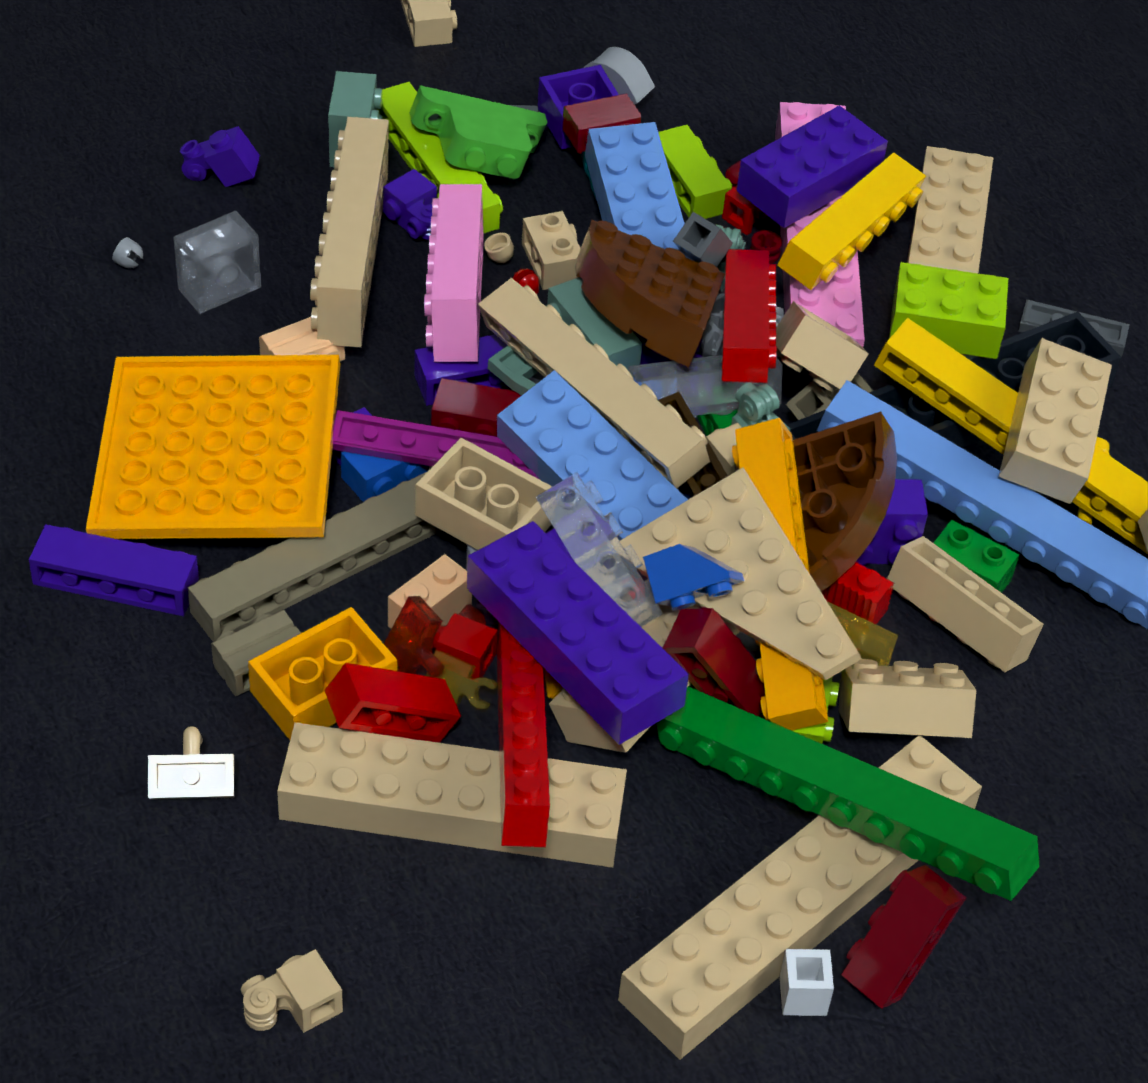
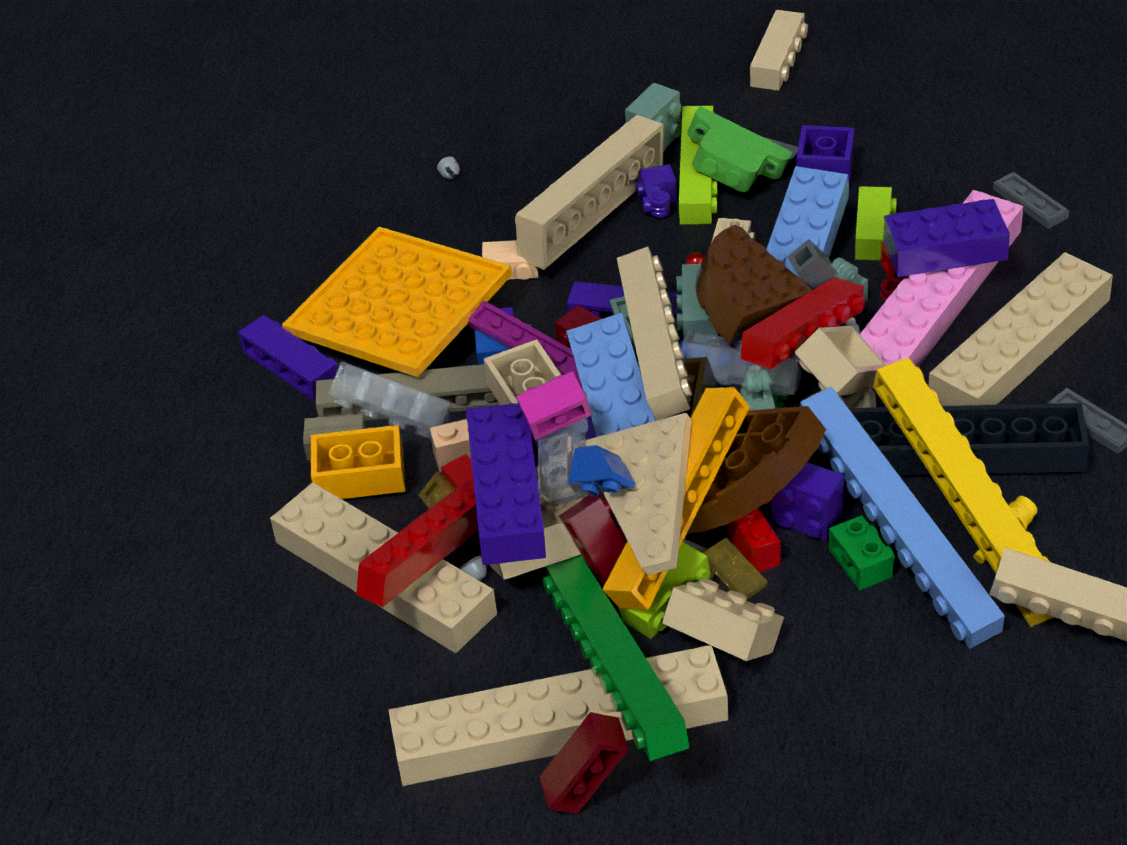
camera: 40 degrees right, 5 degrees down
plate [148,726,235,799] -> none
clear brick [174,211,261,314] -> none
dark purple brick [180,126,260,187] -> none
tan brick [241,949,343,1033] -> none
red brick [324,663,461,743] -> none
clear red plate [384,596,445,677] -> none
bright pink brick [424,184,484,362] -> none
tan hinge [484,233,514,263] -> none
dark red brick [563,93,641,154] -> none
light grey brick [584,47,655,104] -> none
yellow brick [777,153,926,290] -> none
white brick [779,949,834,1016] -> none
tan brick [887,536,1044,672] -> none
lime brick [889,262,1008,359] -> none
tan brick [999,338,1112,504] -> none
none -> clear brick [329,361,452,440]
none -> light grey hinge [459,556,487,581]
none -> dark pink brick [516,371,592,440]
none -> dark grey tile [993,172,1069,229]

